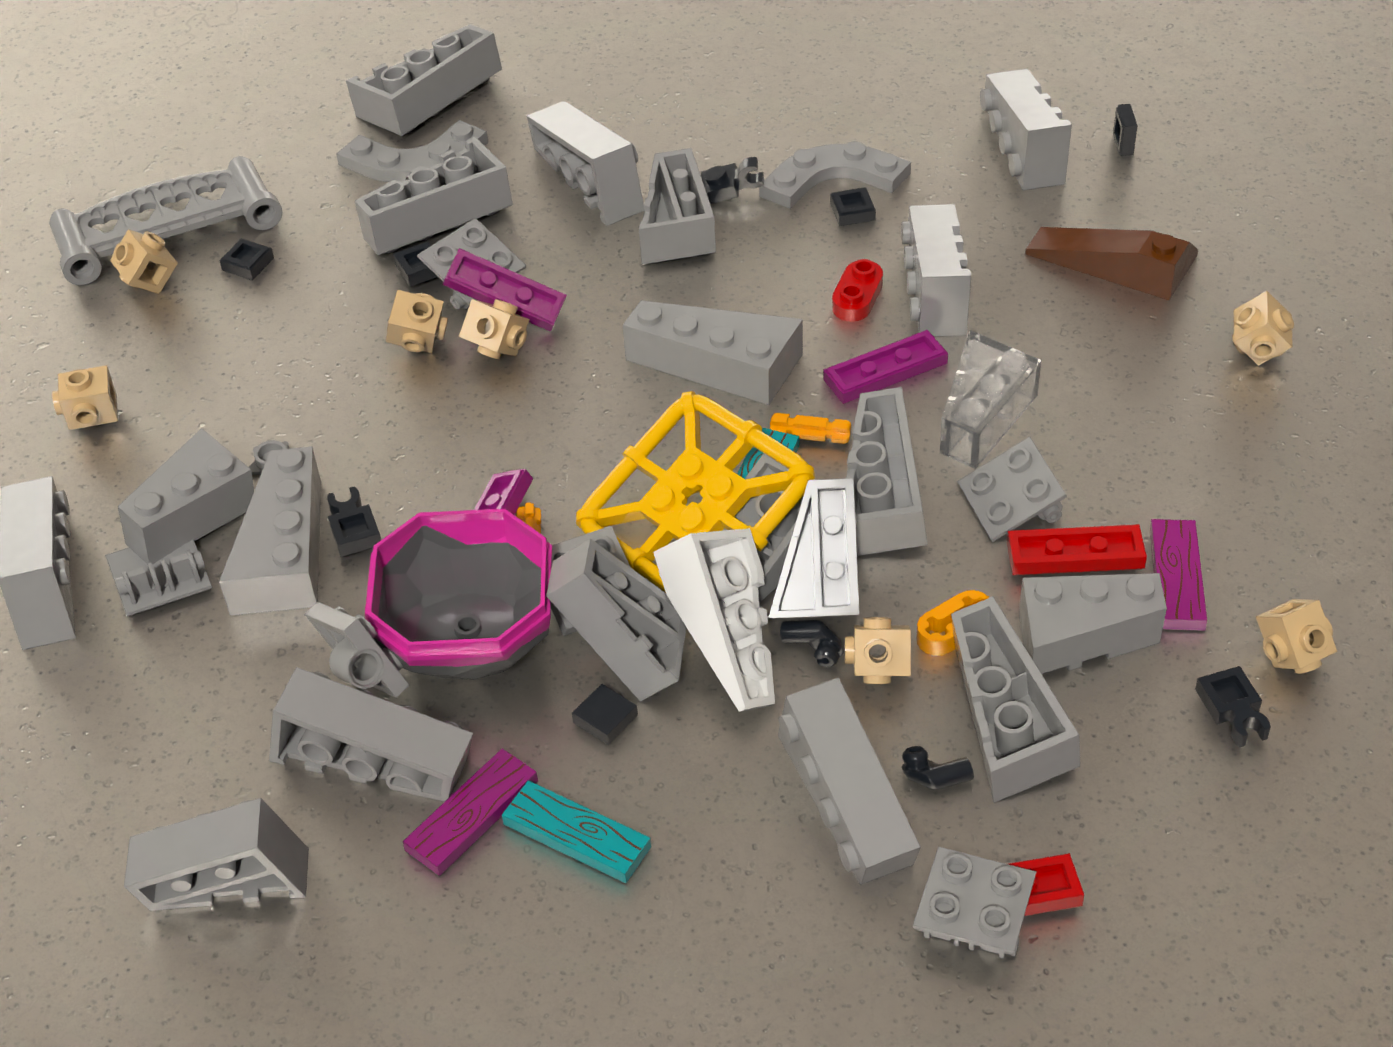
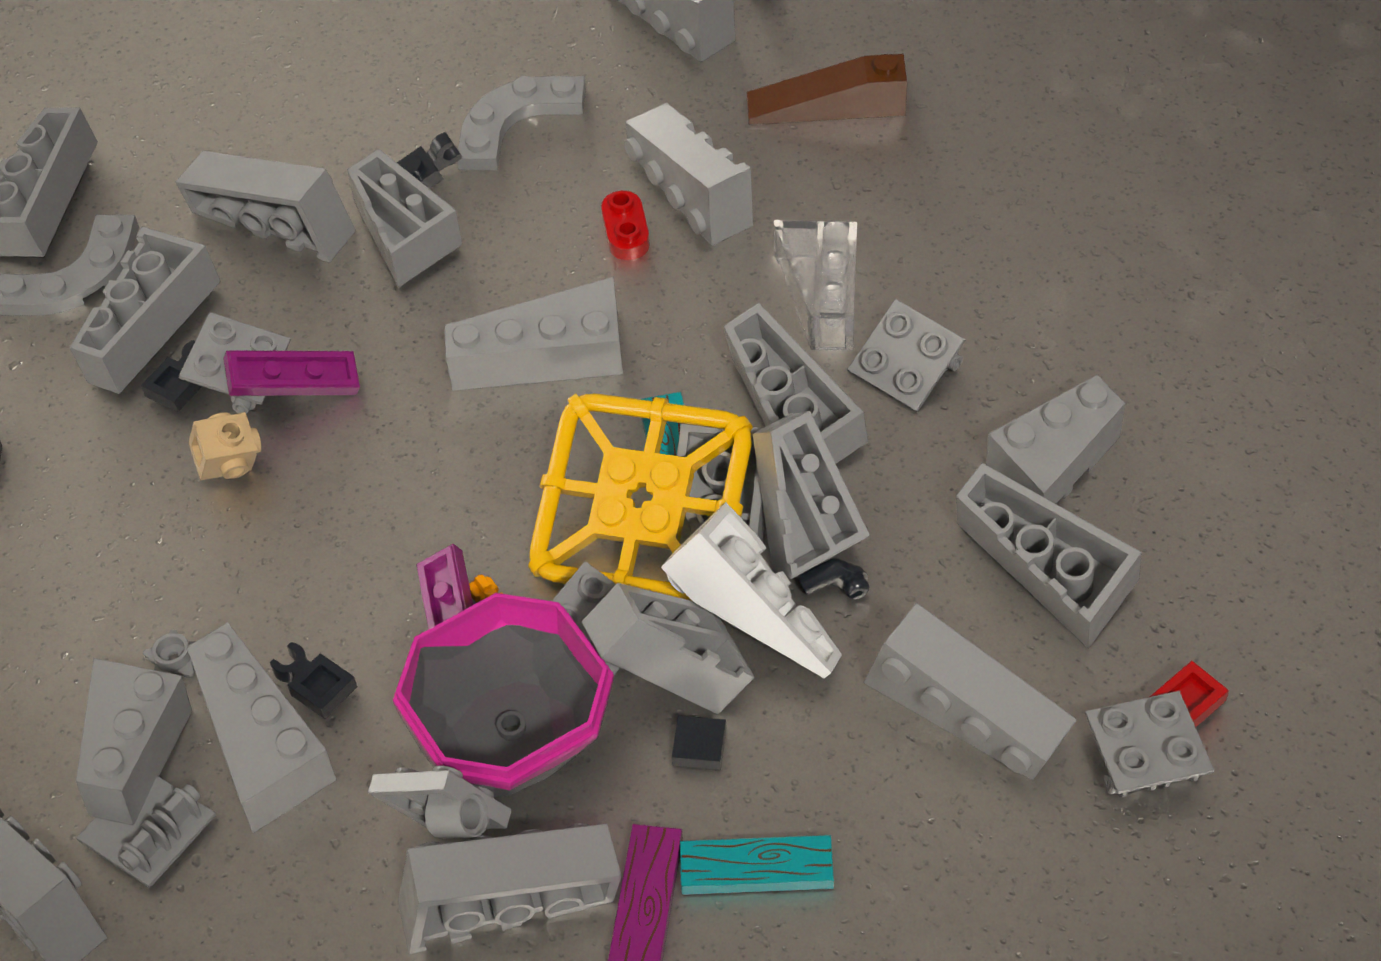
camera: 30 degrees left, 5 degrees up
tan brick [459,299,530,359] -> none
light orange axle [770,413,852,444] -> none
magenta tile [823,330,948,404] -> none
black tile [830,187,876,226] -> none
tan brick [845,617,911,684] -> none
black arm [902,746,974,790] -> none
light orange beam [916,590,989,656] -> none
red plate [1007,524,1147,575] -> none
magenta tile [1150,519,1207,631] -> none
black plate [1195,666,1271,747] -> none
tan brick [1232,291,1294,366] -> none
tan brick [1256,599,1337,674] -> none

